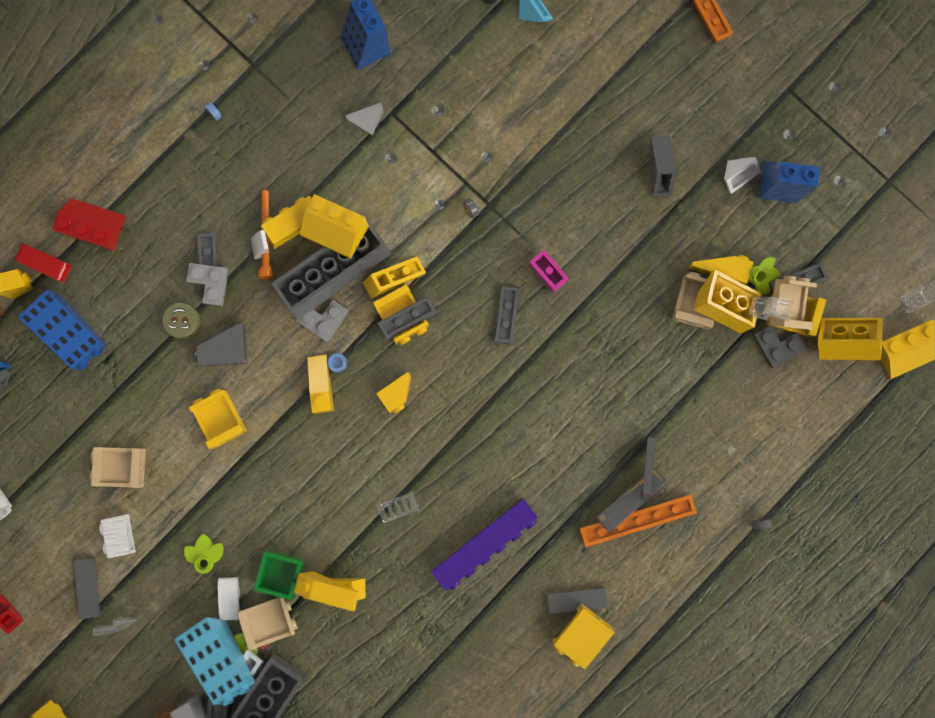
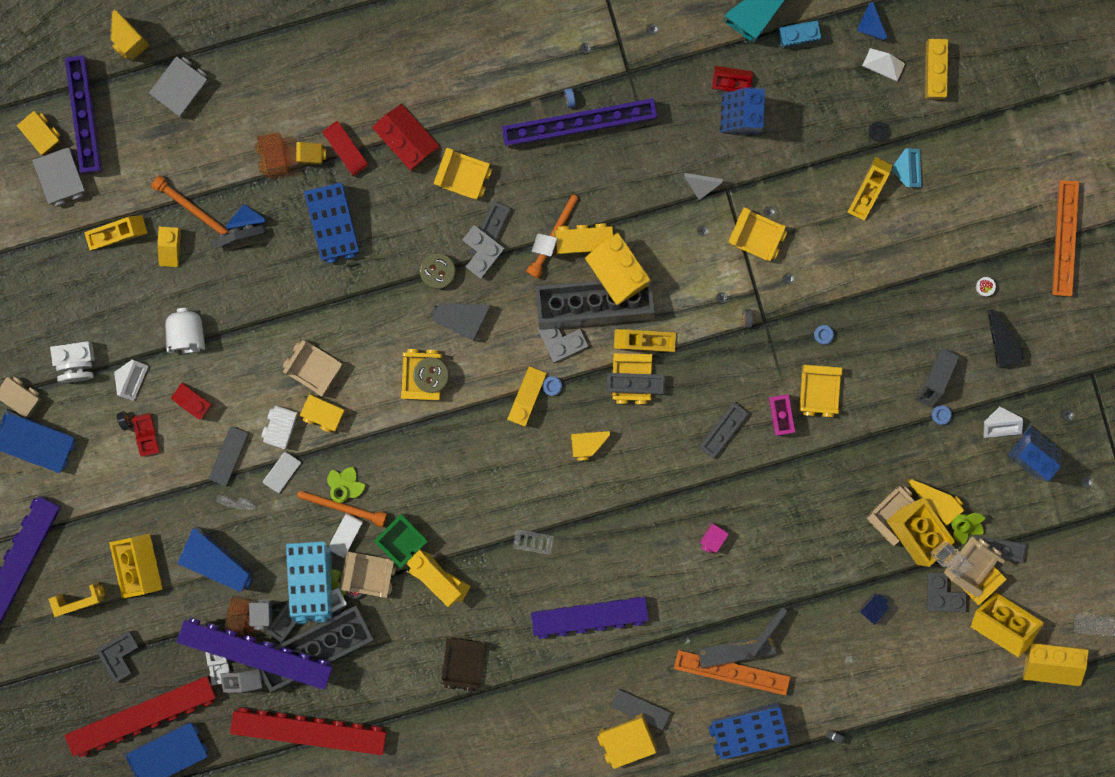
camera: 30 degrees right, 5 degrees up
none -> red slope [171,382,213,420]
none -> blue slope [177,527,254,592]
none -> white slope [262,451,301,493]
none -> orange piece [297,491,387,528]
none -> yellow brick [300,394,345,433]
none -> olive head [413,357,450,393]
none -> yellow panel [433,148,492,200]
none -> dark brown panel [441,637,485,692]
none -> dark purple brick [502,98,657,147]
none -> dark pink brick [699,523,728,554]
none -> blue slope [708,703,790,760]
none -> red slope [712,66,753,92]
none -> yellow panel [728,207,787,262]
none -> yellow panel [799,365,842,417]
none -> medium blue tile [814,325,834,344]
none -> yellow slope [848,157,892,221]
none -> clear blue brick [858,594,890,625]
none -> medium blue tile [932,405,952,425]
none -> tile [976,277,996,296]
none -> black slope [987,309,1024,367]

